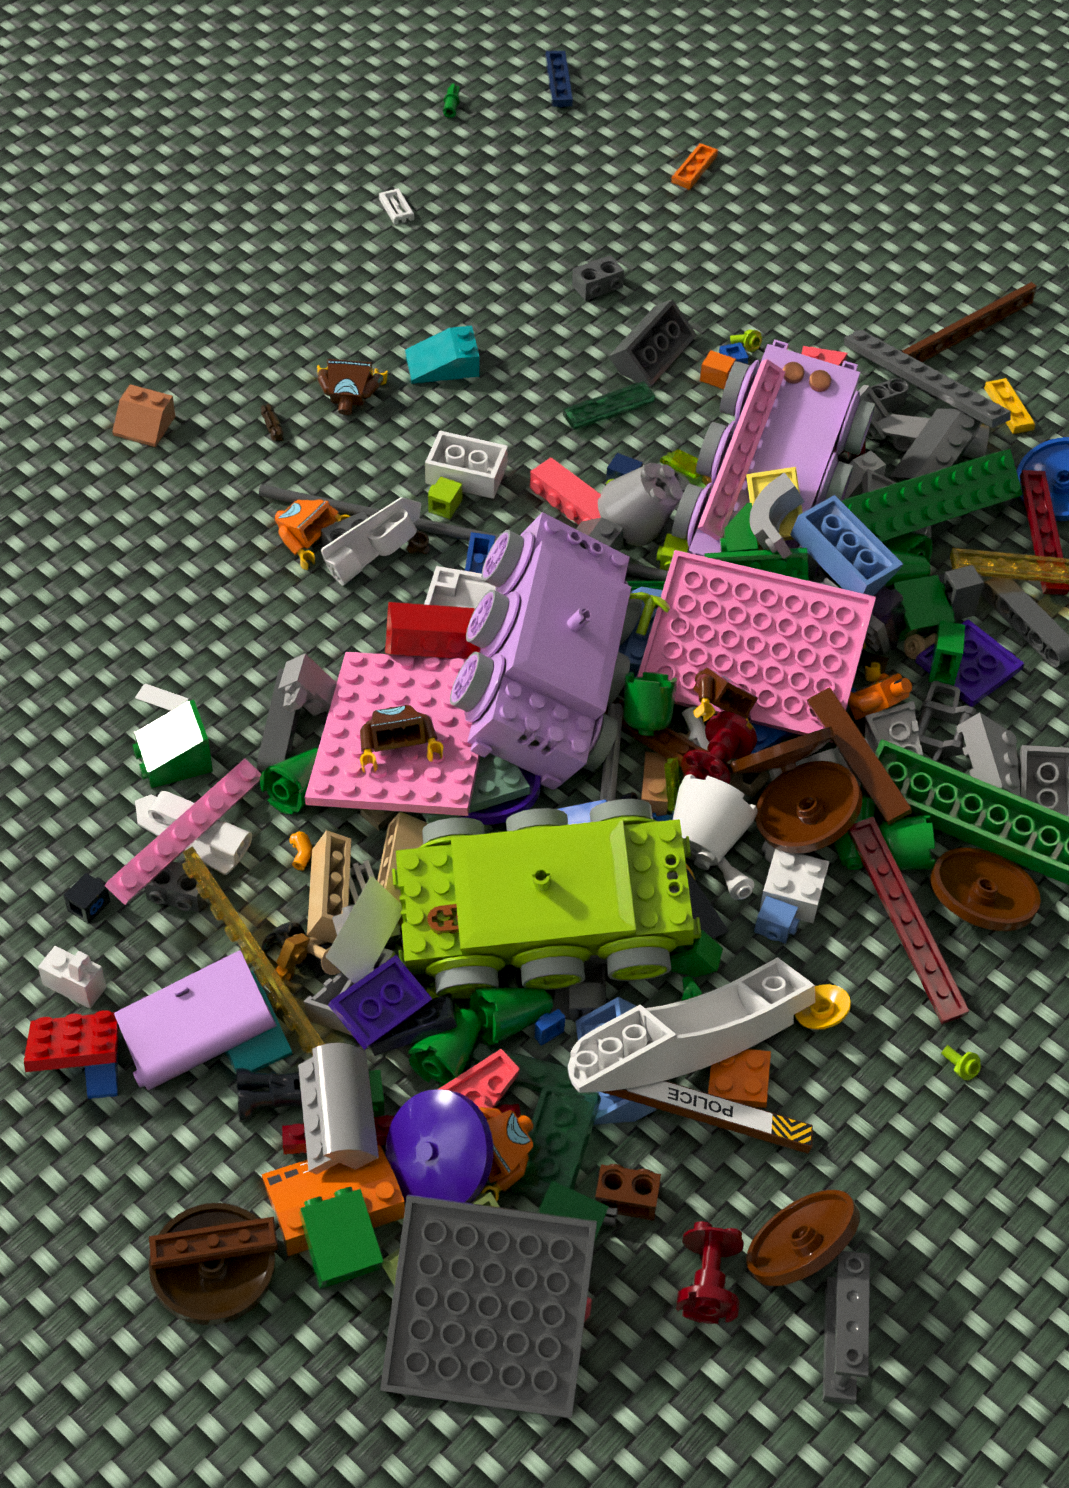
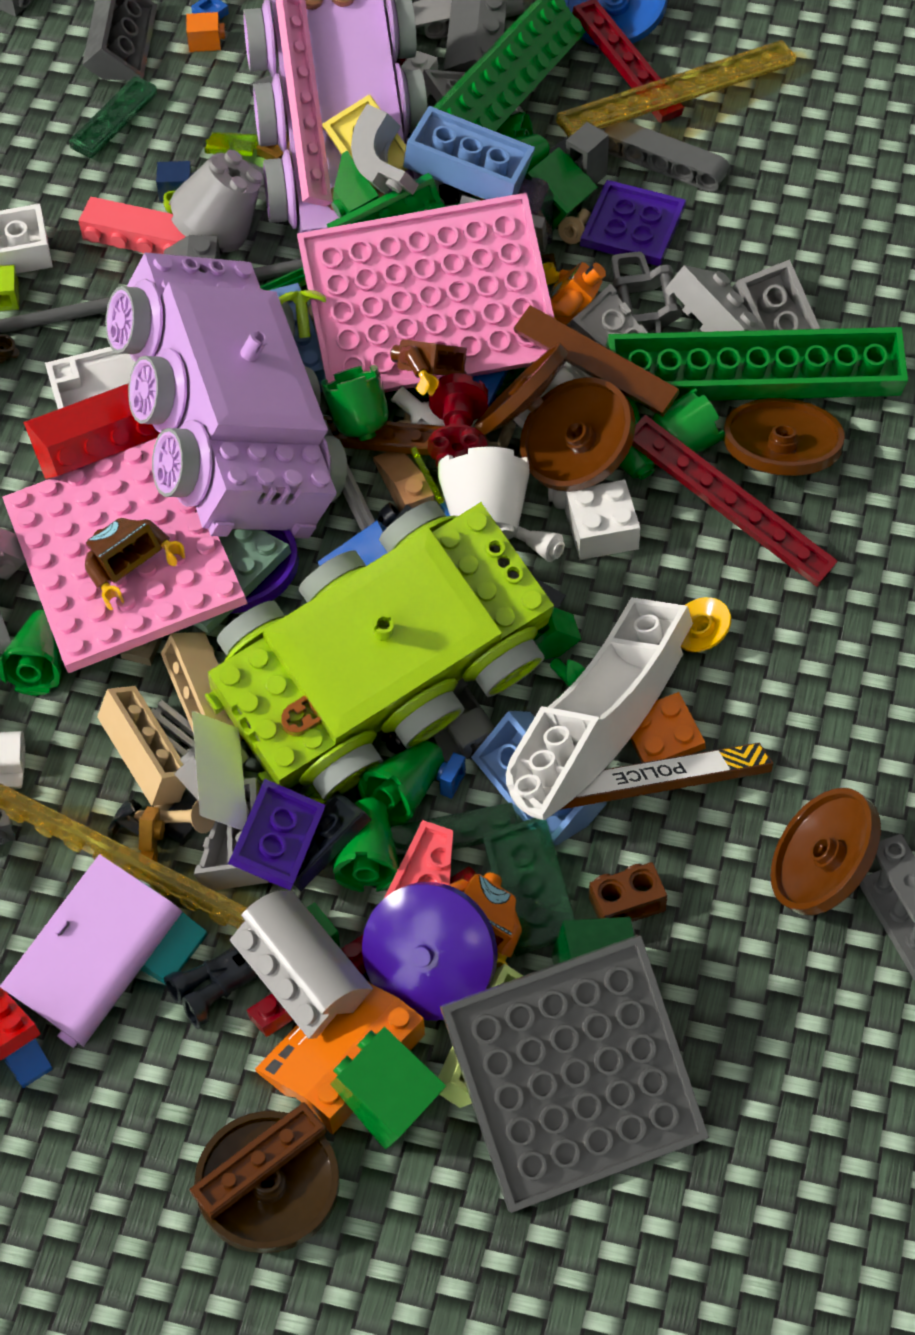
camera: 25 degrees left, 5 degrees up
light orange arm [289,831,313,871] -> none
blue slope [465,532,496,574] -> none
lime brick [656,533,689,571] -> none
dark red piece [676,1221,744,1324] -> none
medium blue brick [754,896,800,944] -> none
green slope [928,620,965,686] -> none
lime plate [940,1045,981,1080] -> none

